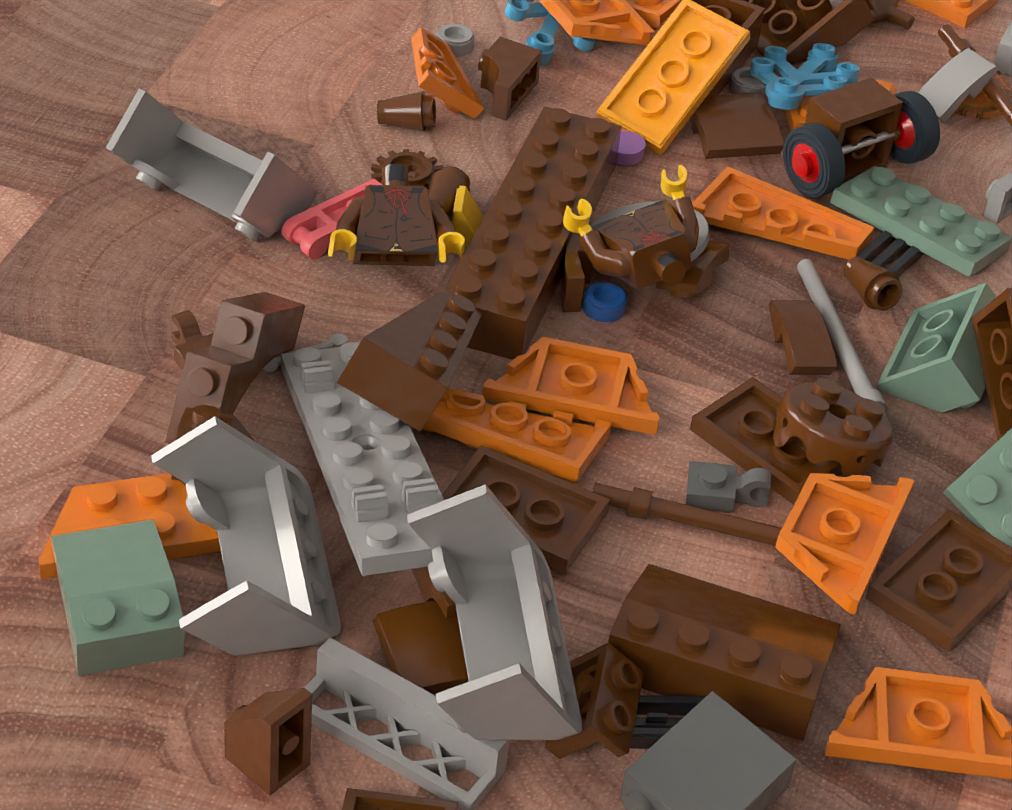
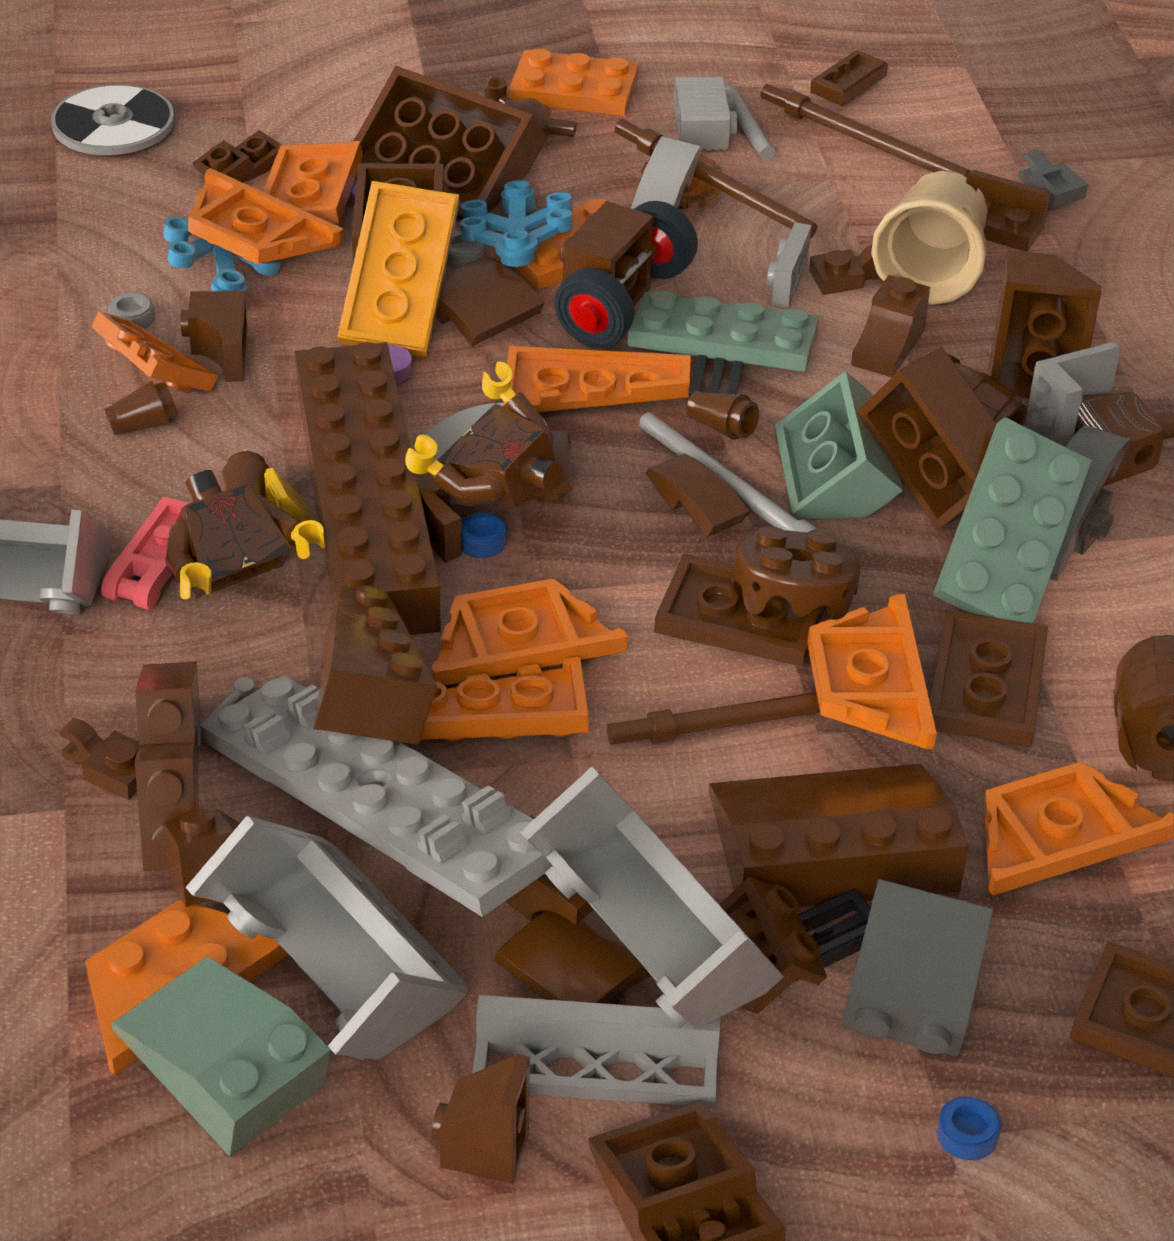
camera: 25 degrees left, 0 degrees up
reddish brown gear [371,149,444,190] -> none
reddish brown plate [442,445,610,574] -> none
dark grey plate [686,461,771,512] -> none

